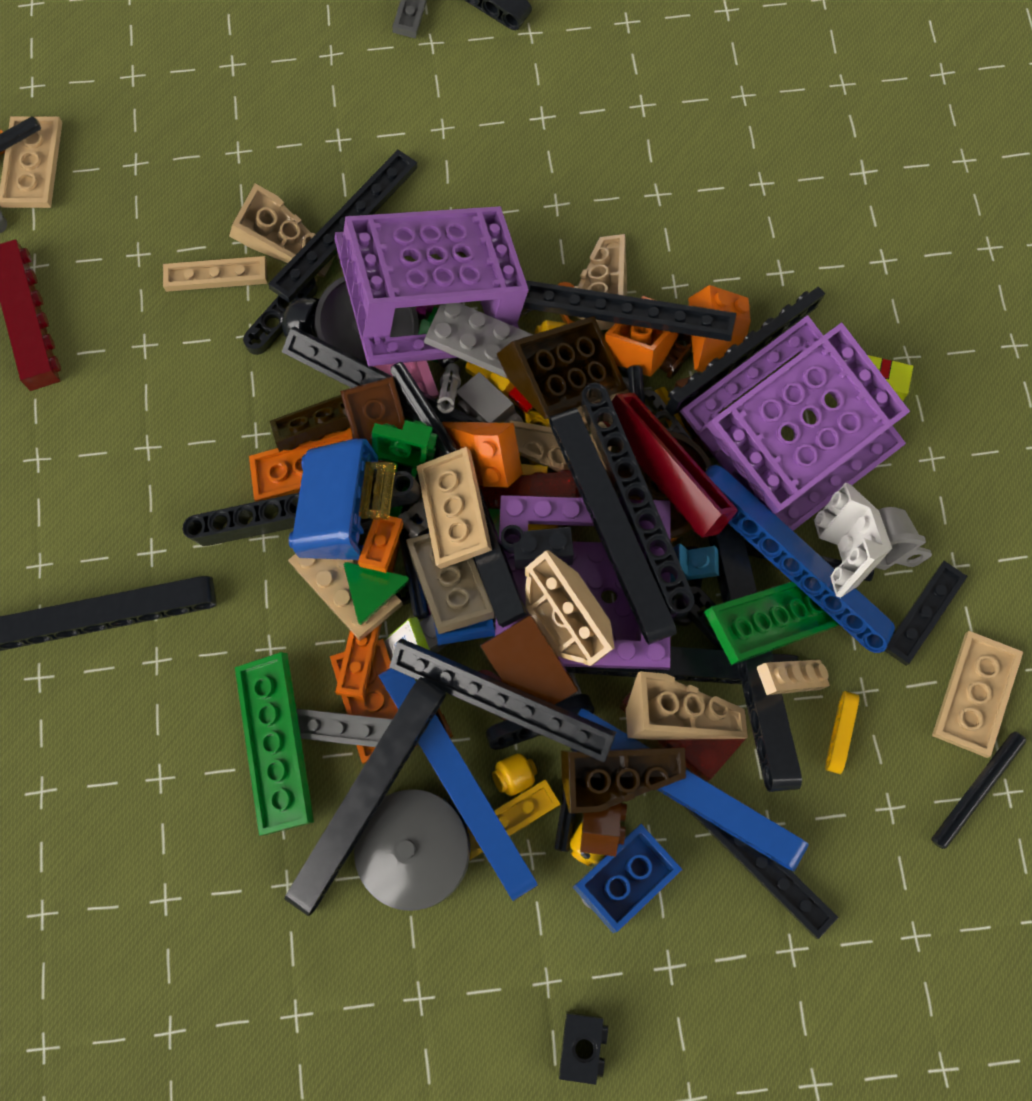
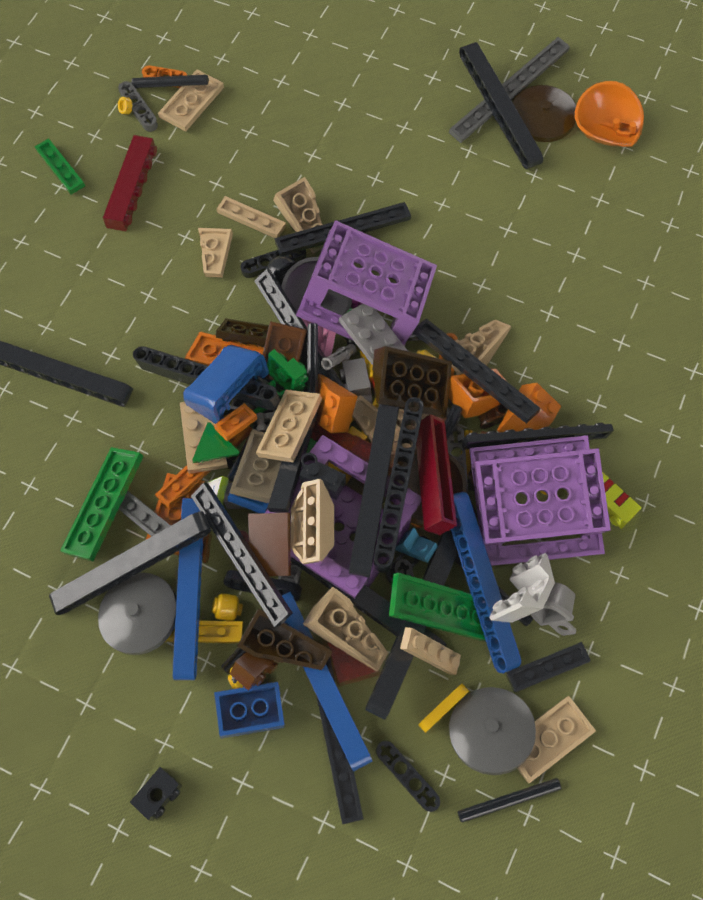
camera: 30 degrees right, 5 degrees down
clear yellow tile [359,462,396,519] -> none
none -> tan wing [198,228,233,278]
none -> black beam [376,741,440,812]
none -> dark grey dish [449,687,536,775]

